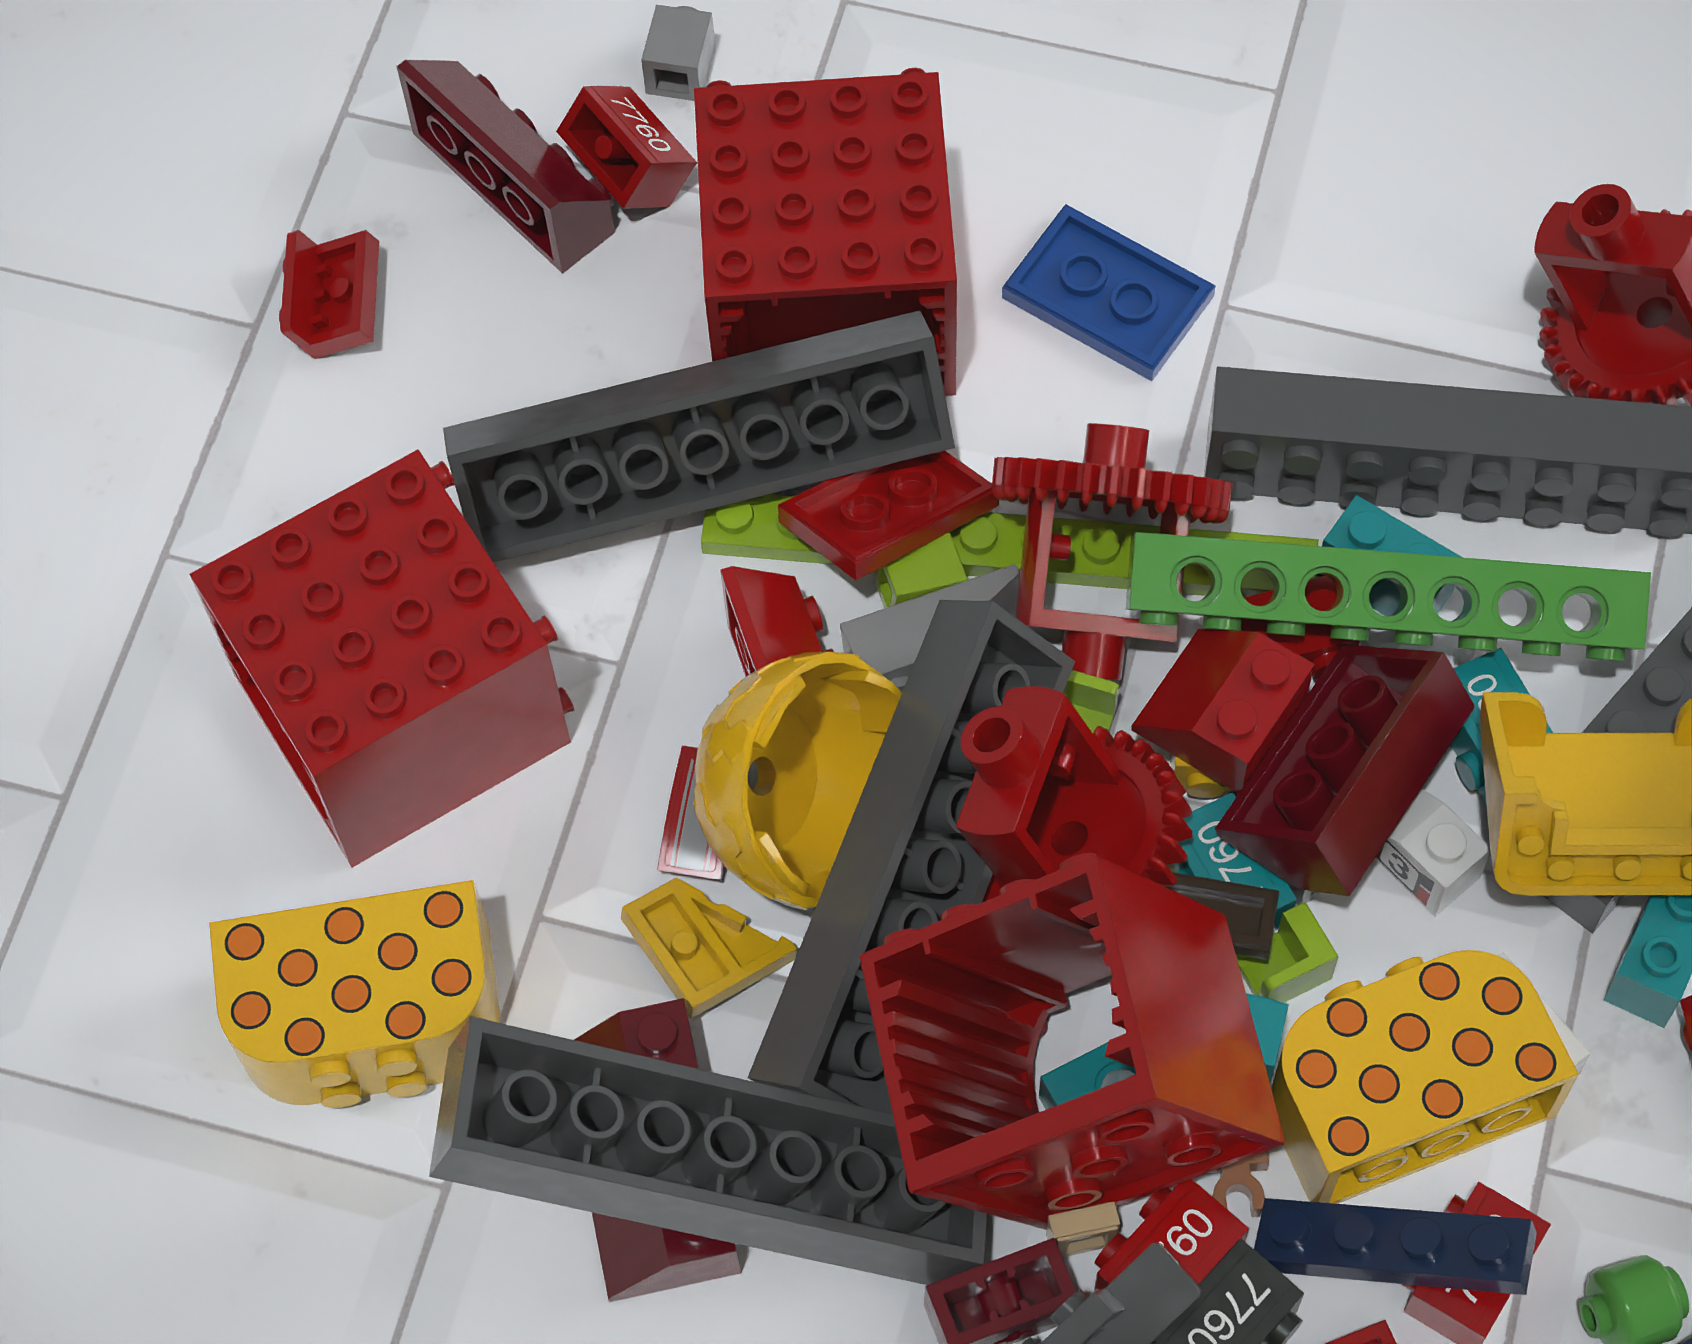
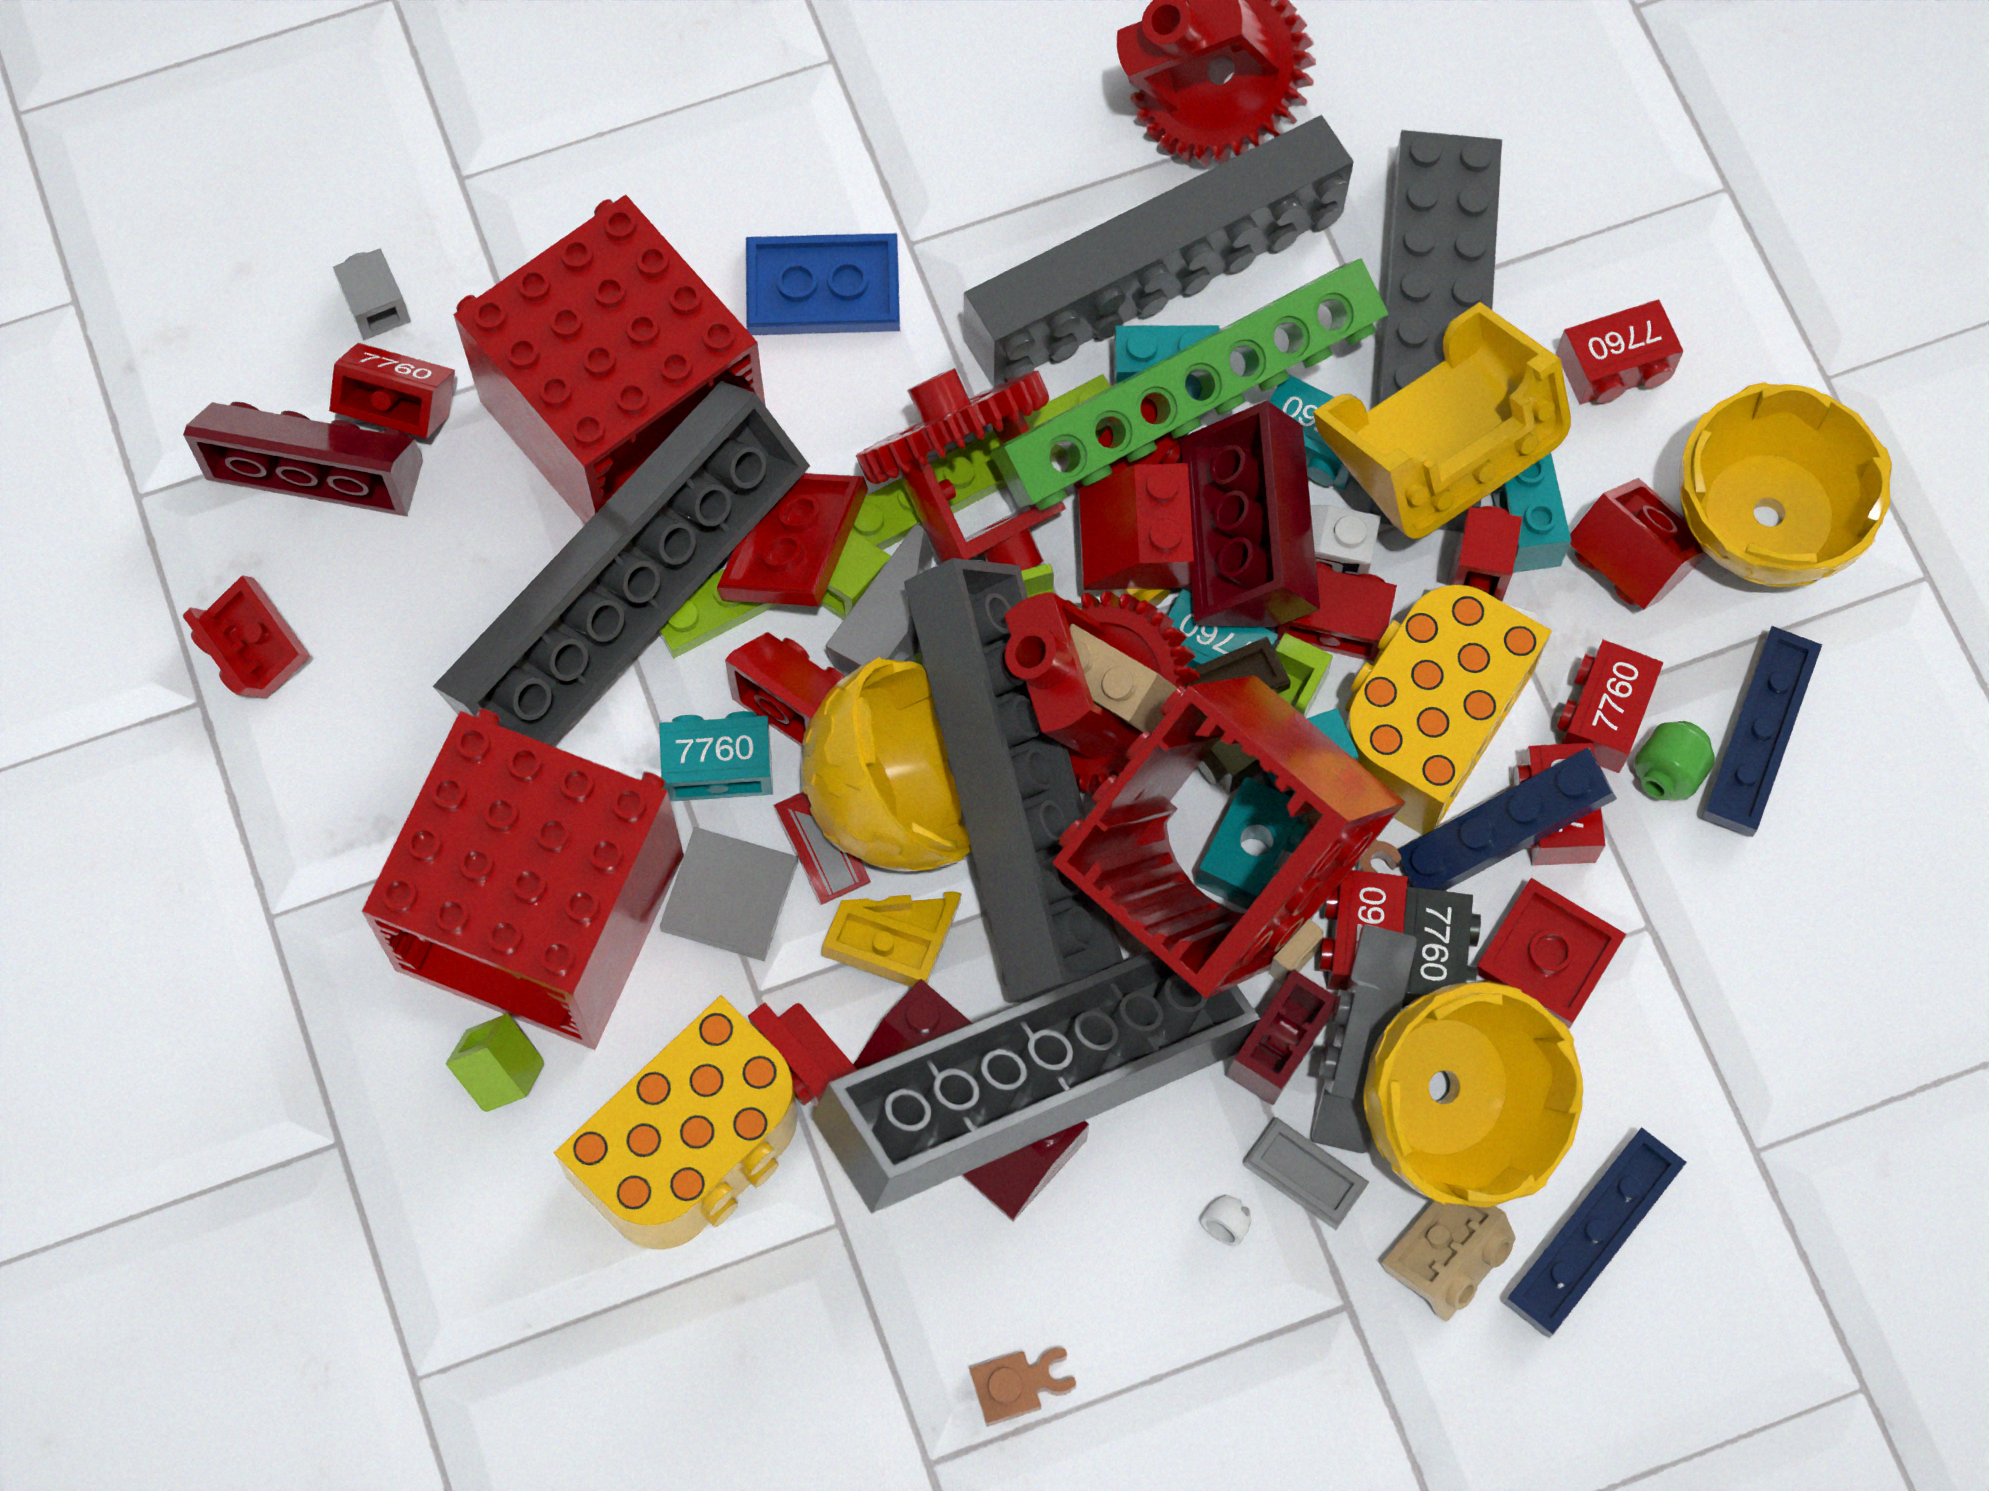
camera: 40 degrees left, 5 degrees up
none -> lime panel [445,1013,544,1112]
none -> teal brick [659,711,774,802]
none -> light grey tile [659,827,798,962]
none -> red bracket [748,1002,859,1109]
none -> tan brick [1069,624,1177,733]
none -> red brick [1277,562,1397,662]
none -> red brick [1448,506,1522,602]
none -> red brick [1556,639,1664,773]

